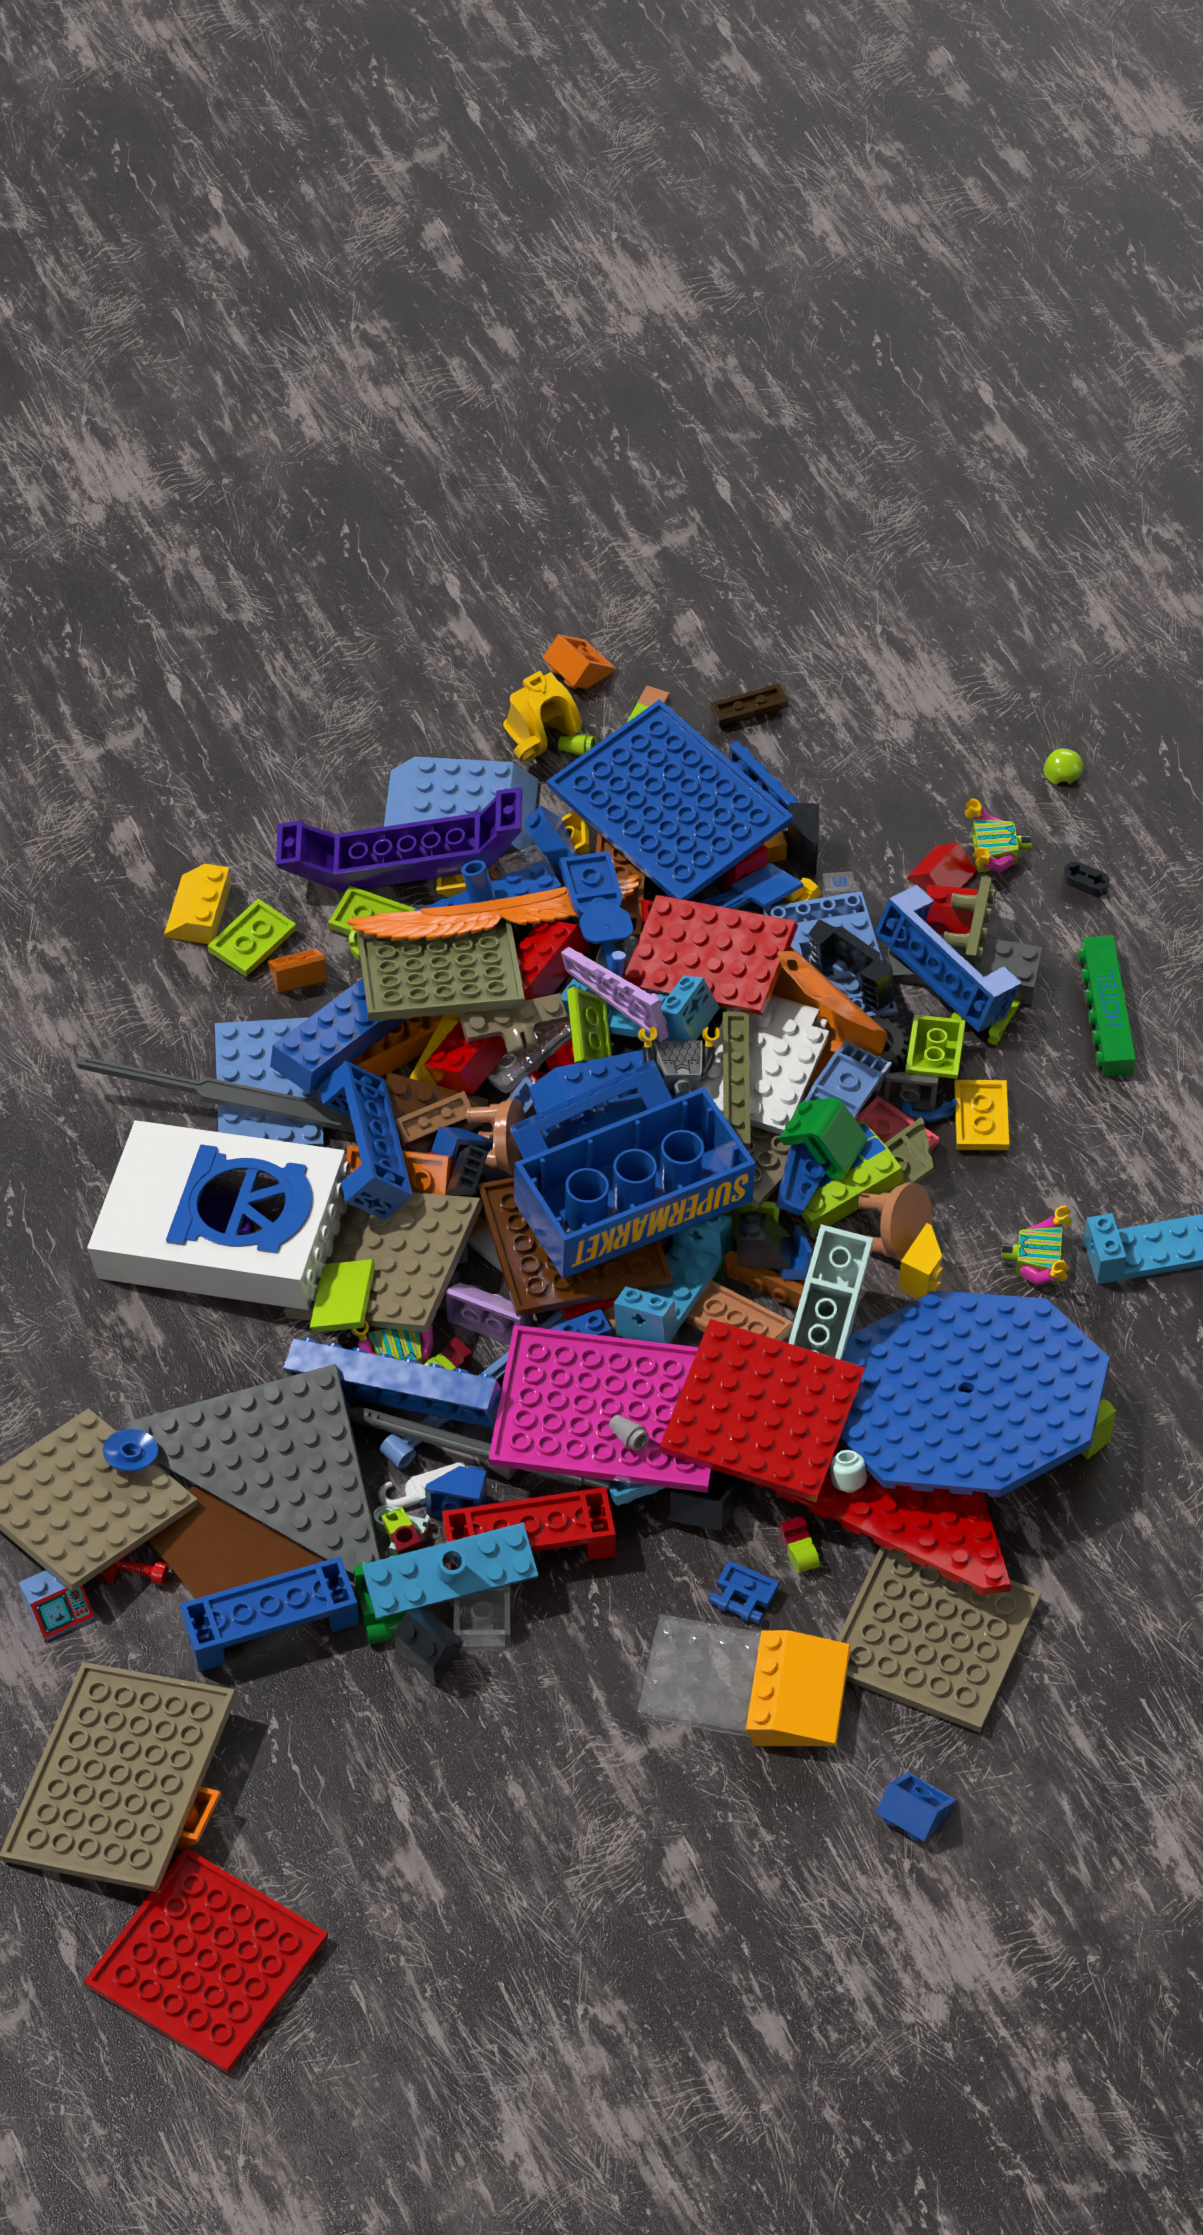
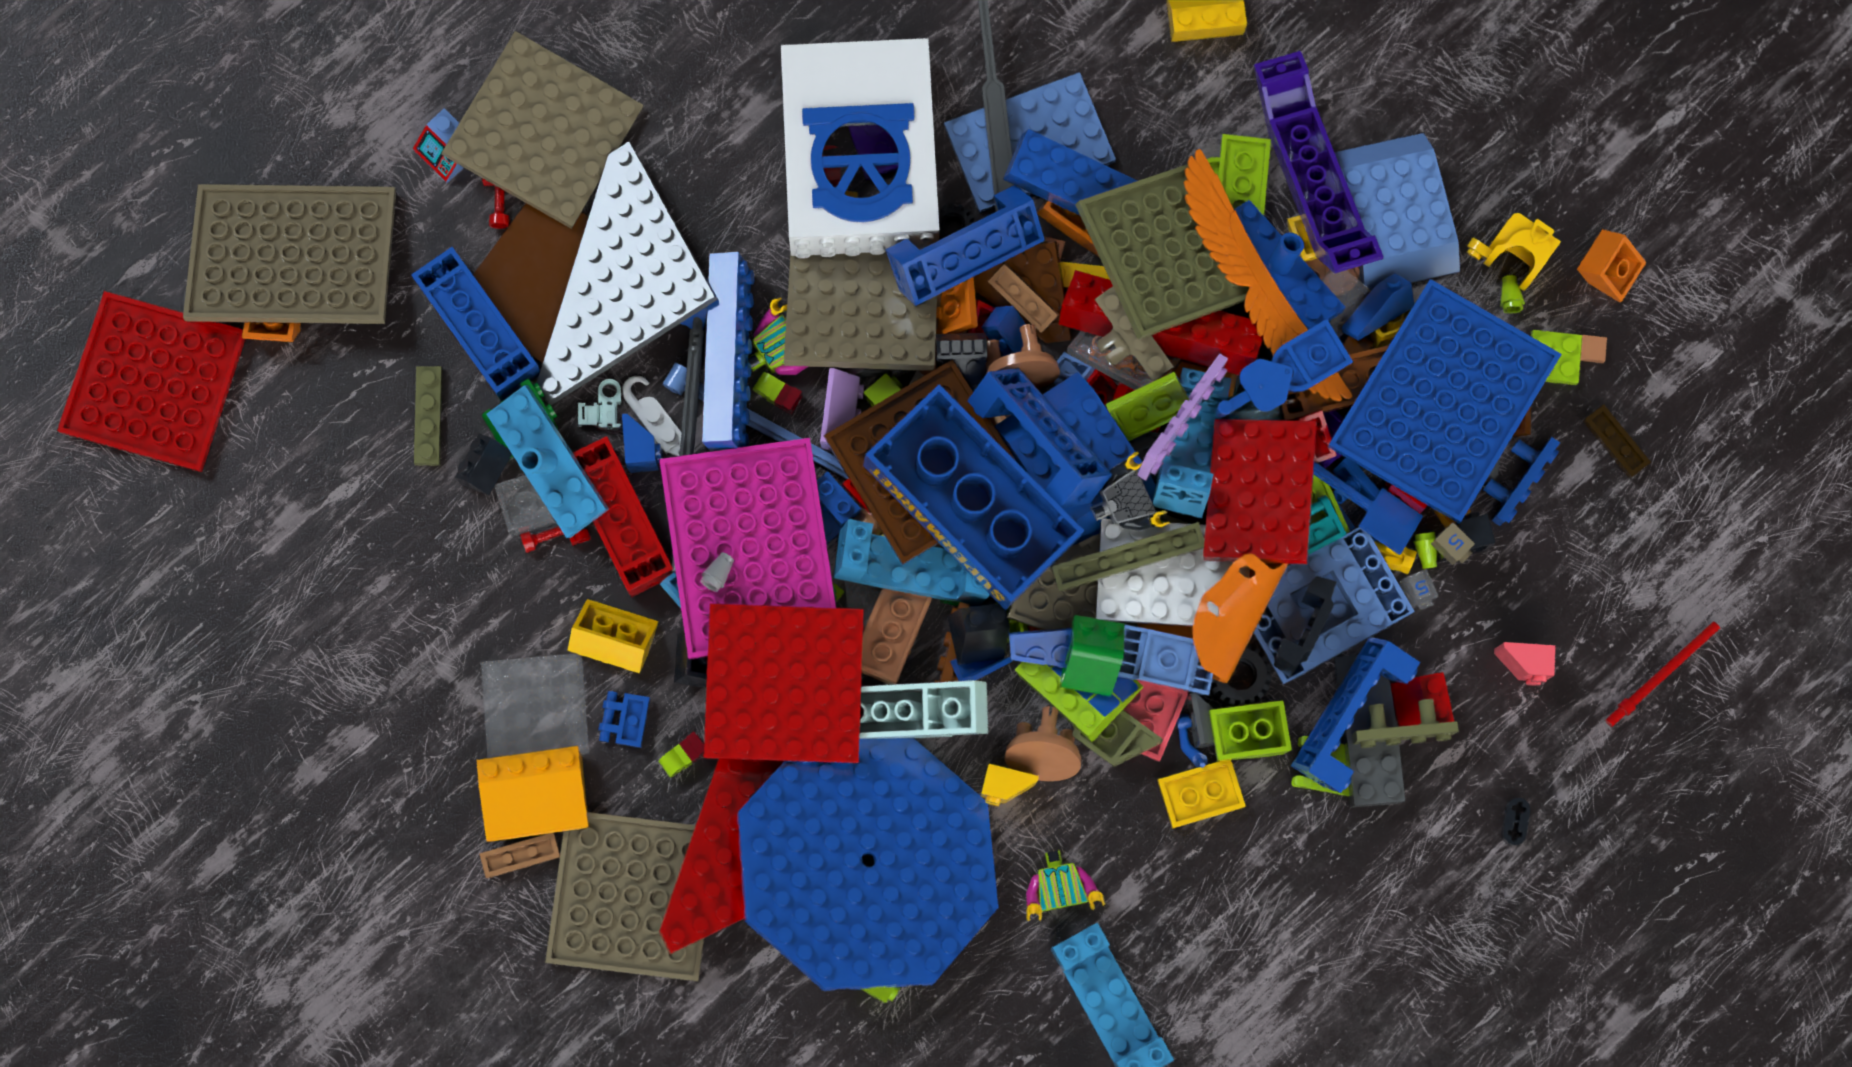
camera: 70 degrees right, 25 degrees up
blue dish [103,1429,158,1472] -> none
lime plate [208,899,297,977] -> none
orange slope [267,949,327,993] -> none
lime tile [310,1259,375,1333] -> none
leg [381,1507,423,1555] -> none
light aqua head [830,1450,867,1493] -> none
blue slope [875,1772,956,1841] -> none
red slope [907,842,977,892] -> none
torso [965,798,1032,873] -> none
lime hair [1043,749,1084,785] -> none
green brick [1078,936,1136,1076] -> none
none -> olive plate [414,366,443,466]
none -> medium nougat plate [479,833,560,879]
none -> red bar [520,526,591,553]
none -> yellow slope [567,599,659,673]
none -> lime brick [864,373,903,407]
none -> lime cone [1413,532,1437,569]
none -> dark tan brick [1431,523,1475,565]
none -> coral slope [1494,642,1555,686]
none -> red bar [1605,621,1720,727]

